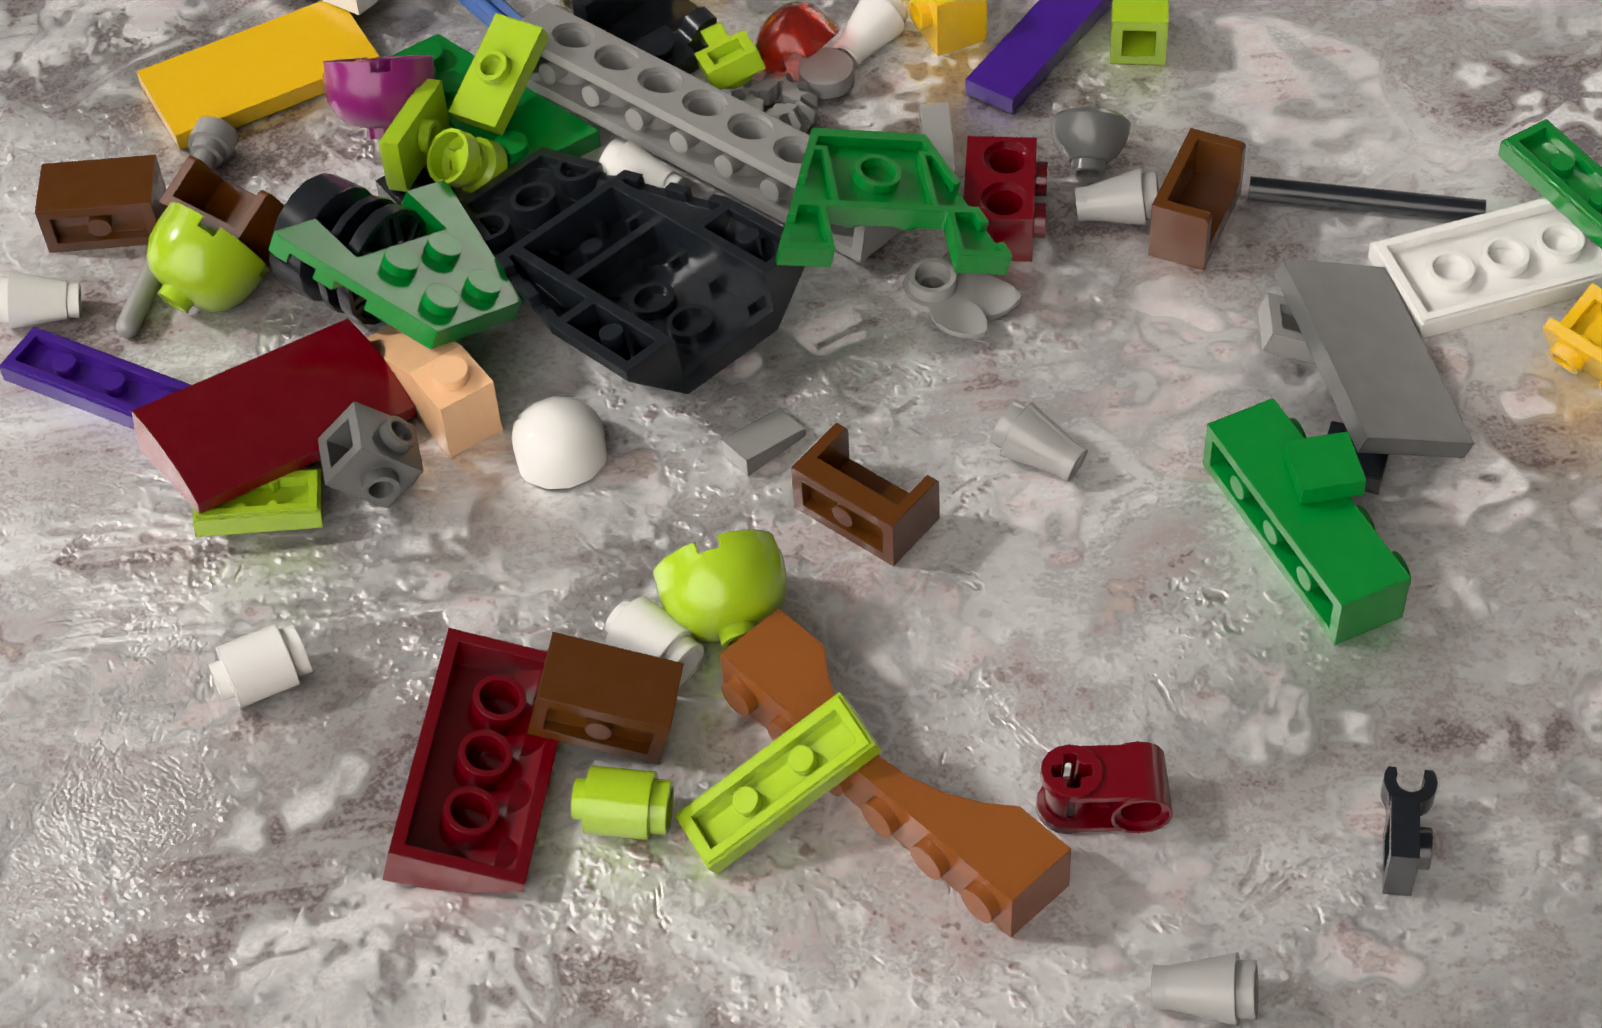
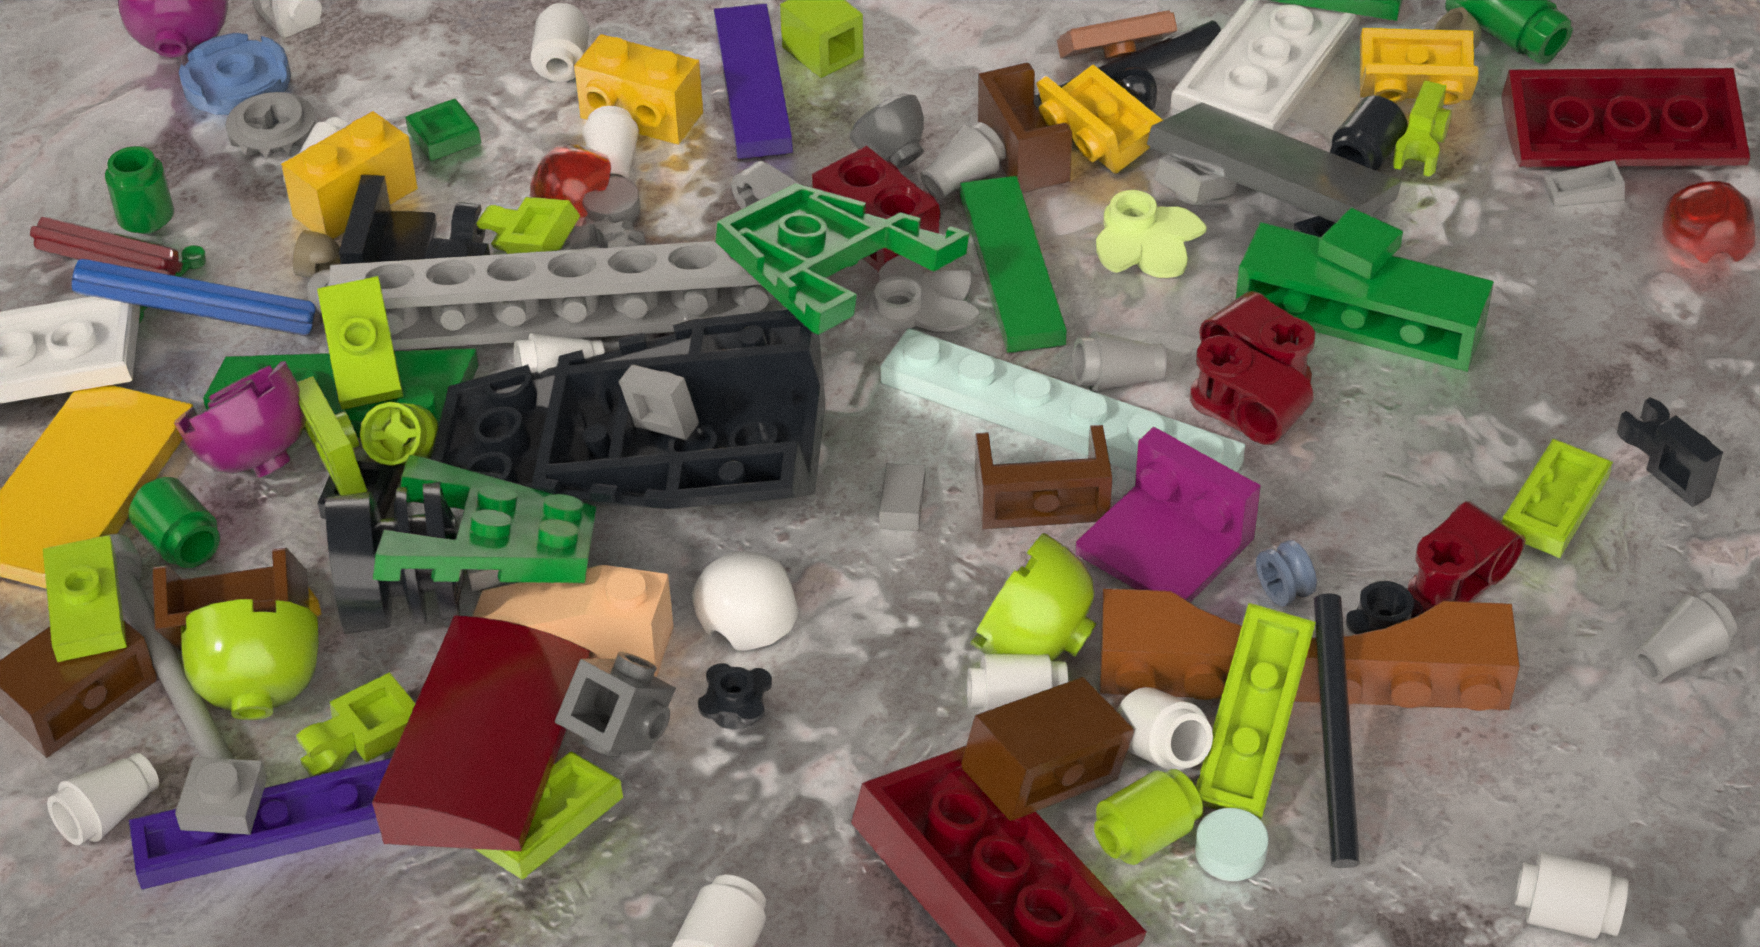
camera: 45 degrees left, 5 degrees down
none -> lime plate [43,535,127,662]
none -> green brick [129,477,220,568]
none -> light grey plate [175,757,267,835]
none -> lime plate [296,672,415,777]
none -> light grey plate [619,365,699,440]
none -> black plate [698,663,772,730]
none -> light aqua plate [881,328,1245,473]
none -> green tile [960,176,1067,353]
none -> yellow bracket [1036,64,1163,174]
none -> plate [1057,10,1178,59]
none -> magenta bracket [1075,426,1261,603]
none -> yellowish green plate [1096,190,1207,278]
none -> black hinge [1115,66,1157,111]
none -> white brick [1117,687,1213,770]
none -> dark red piece [1189,335,1314,445]
none -> light aqua tile [1195,808,1269,881]
none -> dark red piece [1199,291,1316,384]
none -> sand blue bush [1256,540,1317,606]
none -> black bar [1314,593,1360,868]
none -> black brick [1330,96,1408,171]
none -> black plate [1345,581,1423,634]
none -> lime plate [1393,80,1452,177]
none -> lime plate [1502,439,1613,558]

